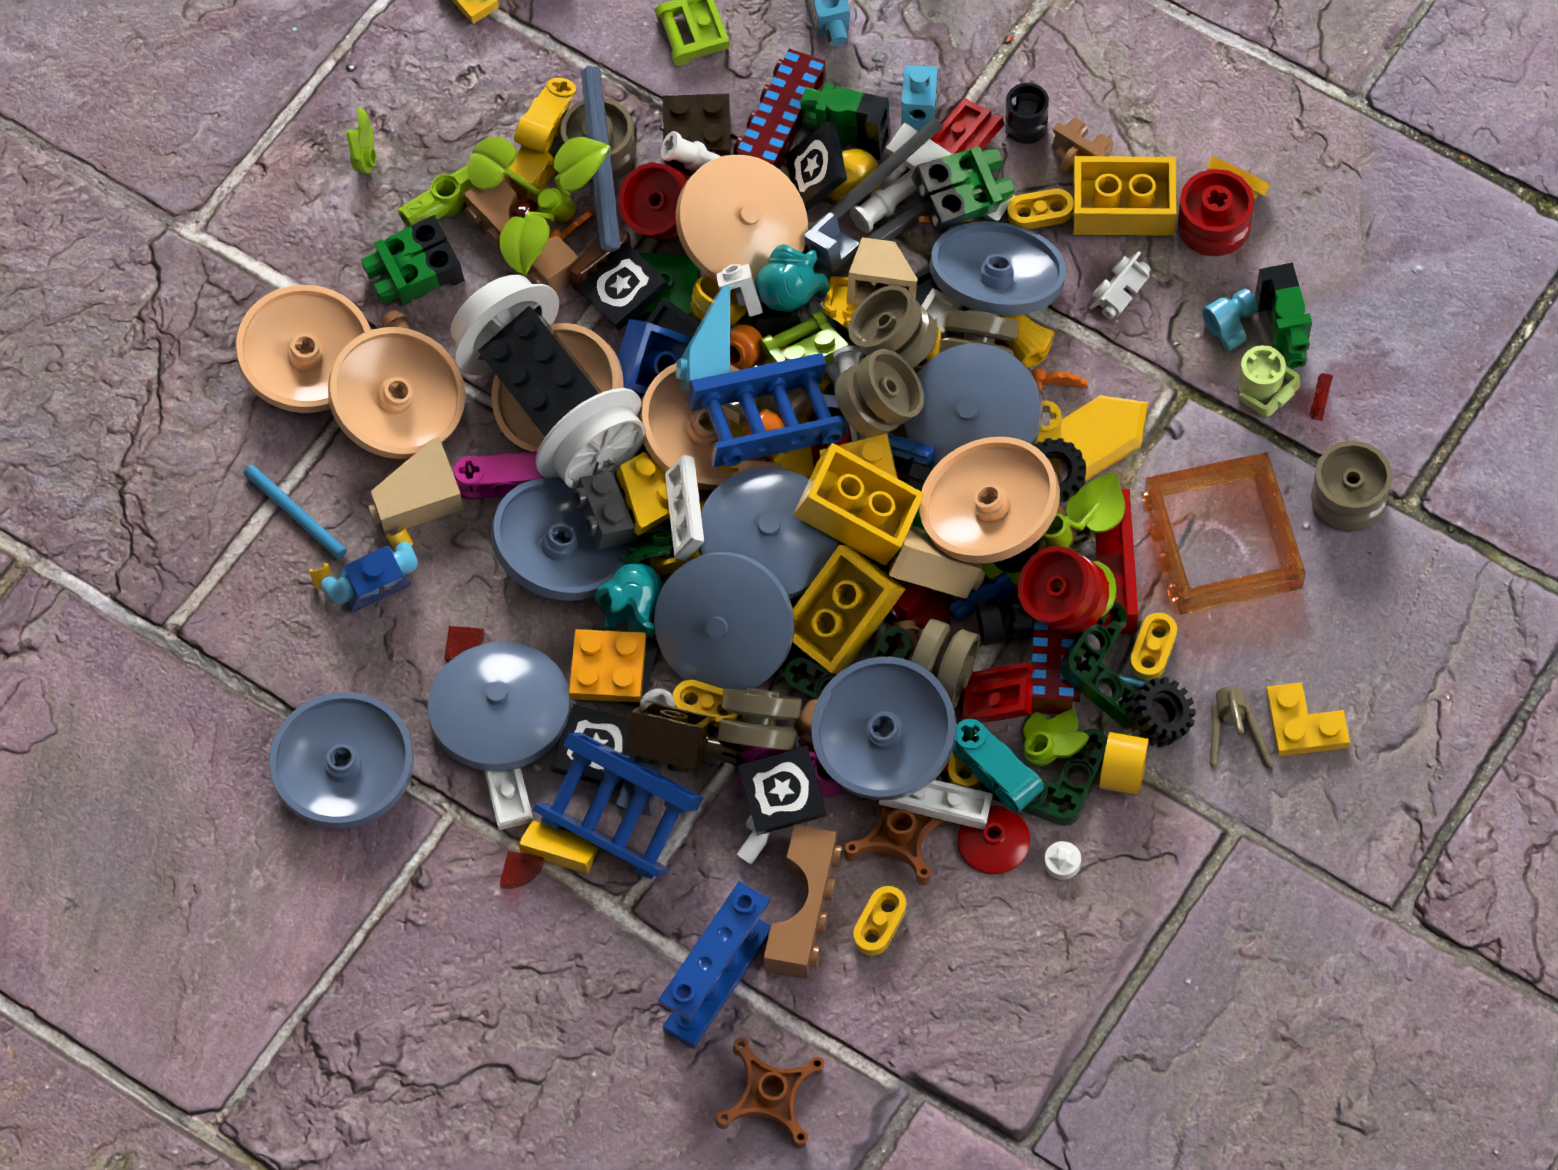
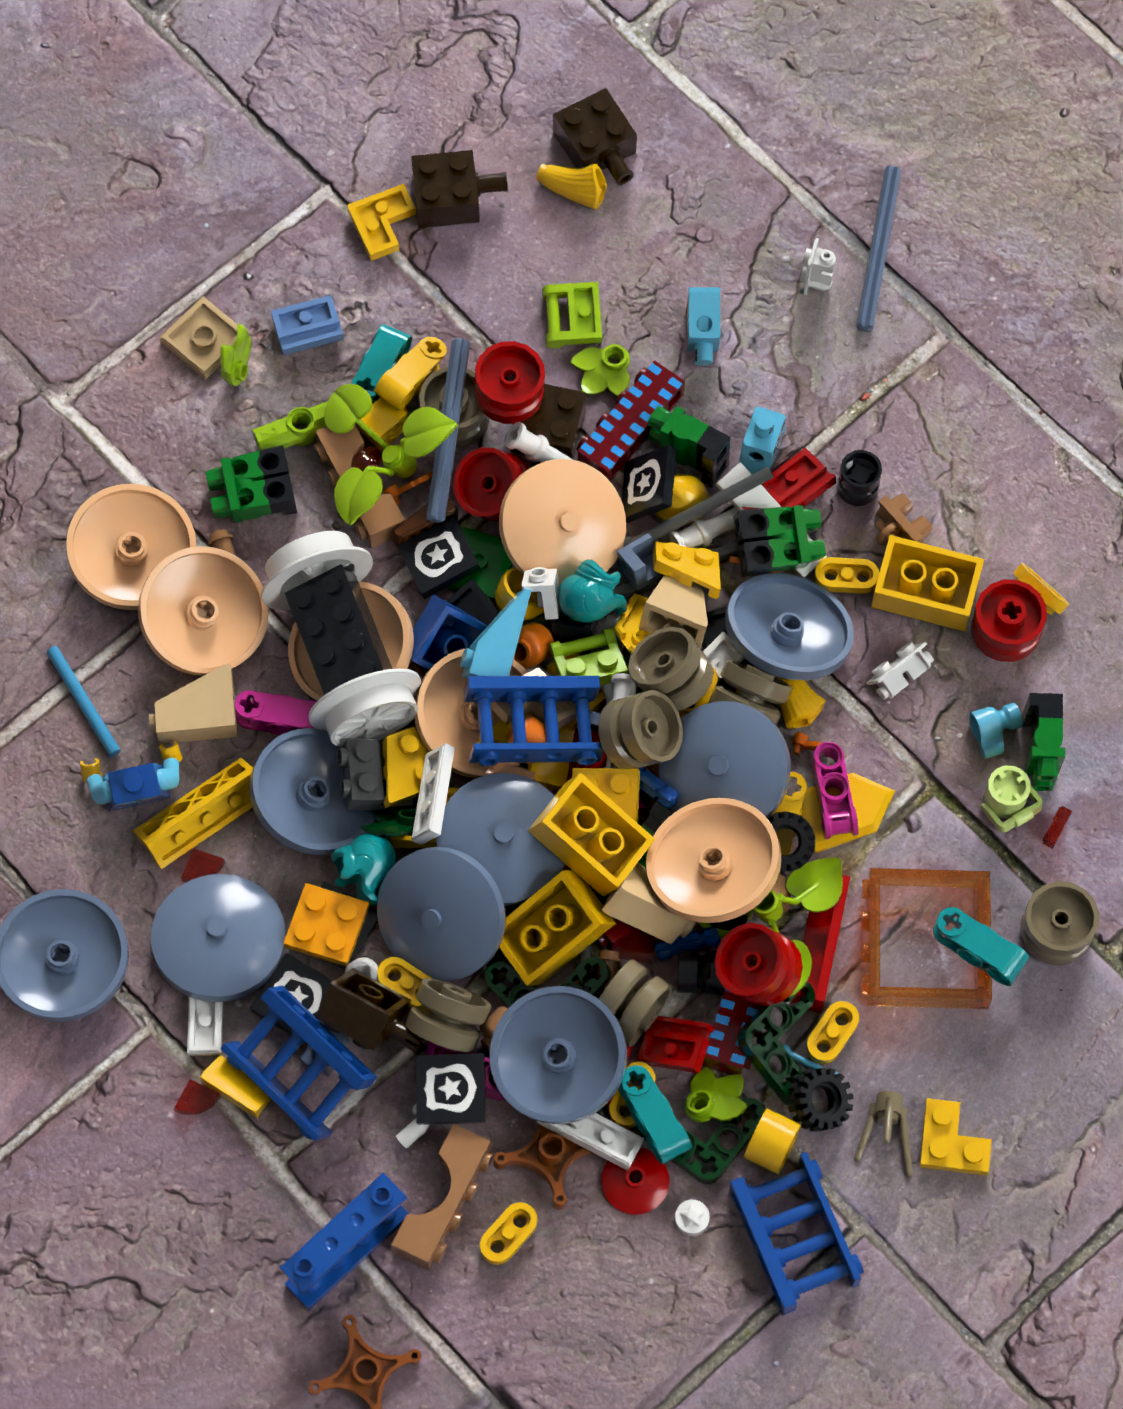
camera: 10 degrees right, 5 degrees up
none -> yellow fence [132,758,253,869]
none -> tan tile [159,296,238,380]
none -> medium blue plate [271,295,344,355]
none -> teal piece [351,324,413,404]
none -> red wheel [474,341,545,424]
none -> lime plate [571,344,630,396]
none -> yellow wing [653,541,721,599]
none -> blue fence [729,1152,864,1316]
none -> dark pink piece [812,742,859,840]
none -> teal piece [933,907,1029,986]

